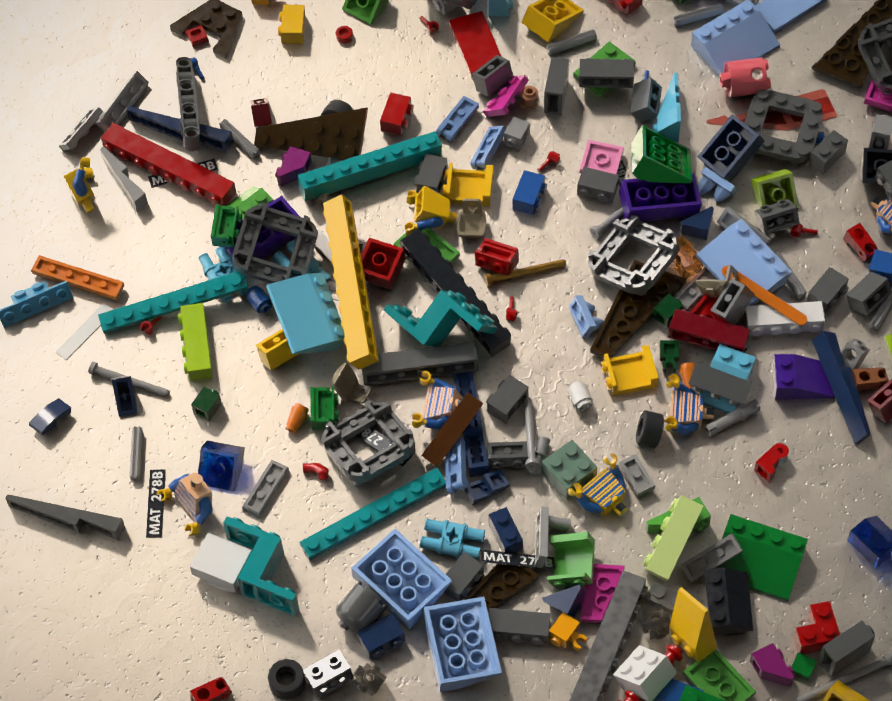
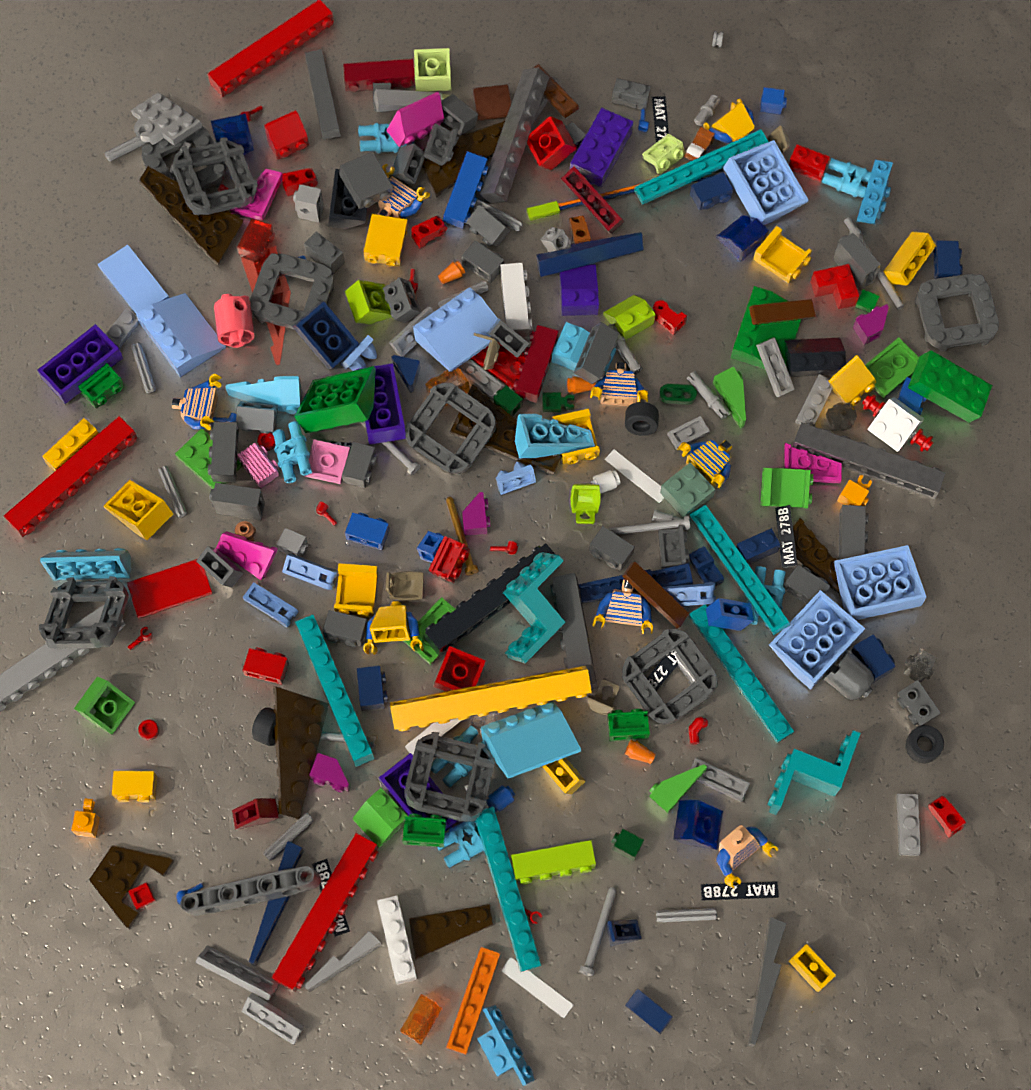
camera: 95 degrees left, 10 degrees up
torso [63,157,97,213] -> none
white brick [190,533,252,592] -> none
light grey piece [535,506,571,568] -> none
dark blue slope [542,584,587,618] -> none
yellowish green brick [642,495,703,582] -> none
orange piece [722,266,807,326] -> none
none -> torso [172,374,222,430]
none -> clear red brick [237,218,275,263]
none -> bright pink brick [237,442,279,489]
none -> red tile [257,432,276,451]
none -> medium azure pin [273,421,312,484]
none -> dark blue brick [357,666,388,711]
none -> yellow panel [364,214,408,266]
none -> white brick [377,896,417,985]
none -> clear orange window [400,994,442,1045]
none -> dark brown wing [409,904,493,960]
none -> blue brick [417,531,444,563]
none -> orange cone [438,261,466,285]
none -> magenta slope [462,492,491,536]
none -> medium azure wedge [515,414,595,458]
none -> lime piece [571,483,601,524]
none -> lime slope [603,295,655,341]
none -> white sticker [604,449,664,503]
none -> bright green slope [649,764,708,813]
none -> dark green plate [659,384,697,405]
none -> light grey pin [687,371,731,420]
none -> teal plate [690,505,790,635]
none -> blue brick [706,598,754,631]
none -> reddish brown tile [749,299,816,325]
none -> yellow panel [753,226,812,283]
none -> yellow brick [788,944,836,992]
none -> light grey plate [897,794,920,856]

